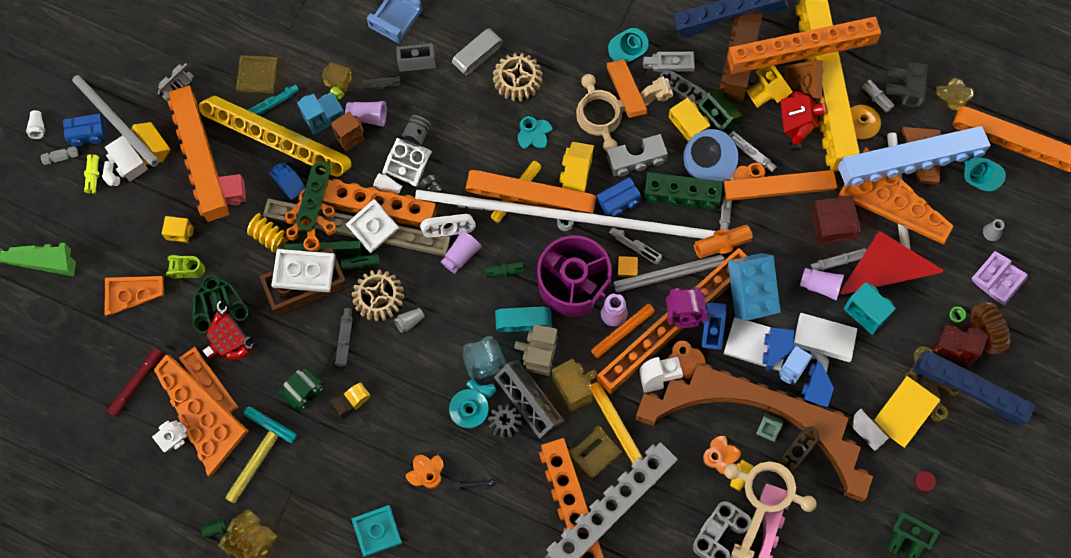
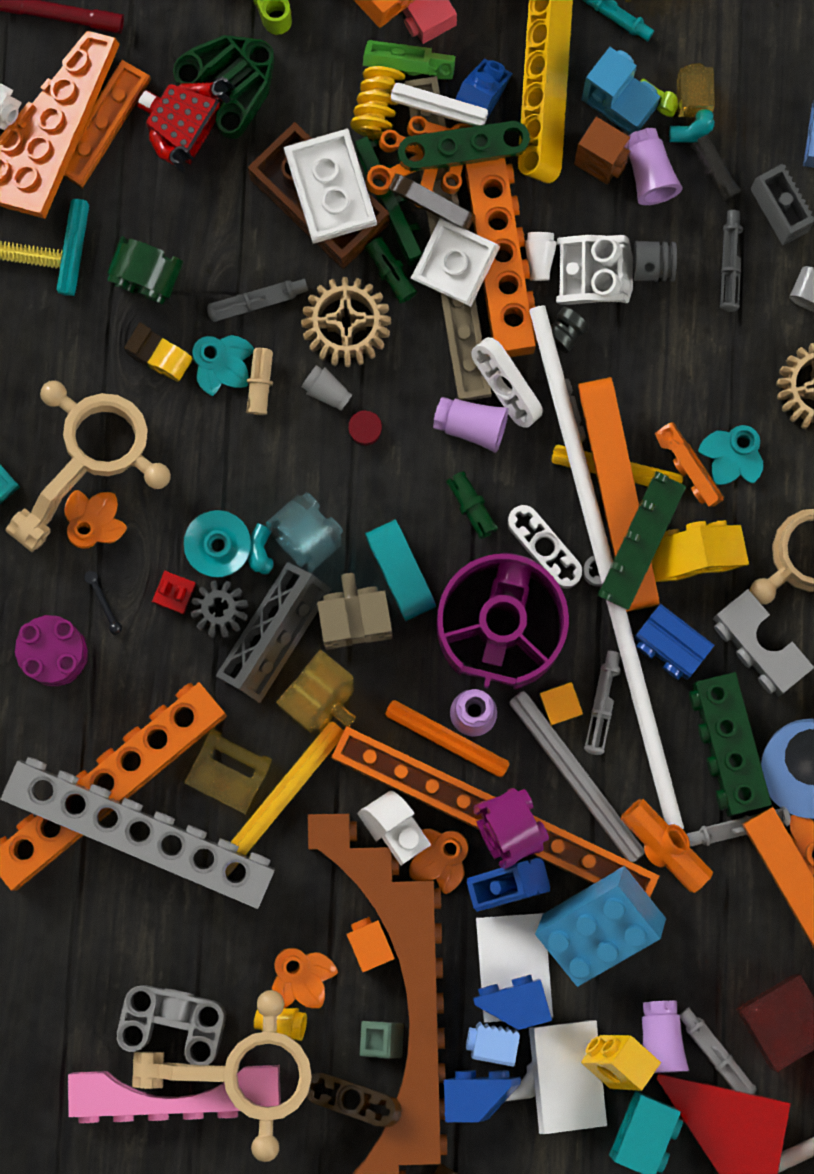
camera: 65 degrees right, 10 degrees up
none -> tan piece [5,380,171,552]
none -> magenta brick [15,615,88,687]
none -> red tile [152,570,197,615]
none -> teal plate [192,335,254,396]
none -> tan axle [246,348,273,415]
none -> orange brick [347,917,395,972]
none -> dark red tile [348,410,382,446]
none -> bright green hinge [363,40,456,79]
none -> beam [388,173,475,230]
none -> white axle [391,82,488,126]
none -> white beam [508,505,582,589]
none -> yellow brick [581,1035,661,1091]
none -> dark green hinge [597,471,687,610]
none -> orange hinge [655,422,724,507]
none -> teal arm [669,109,715,143]
none -> dark grey piece [720,210,743,312]

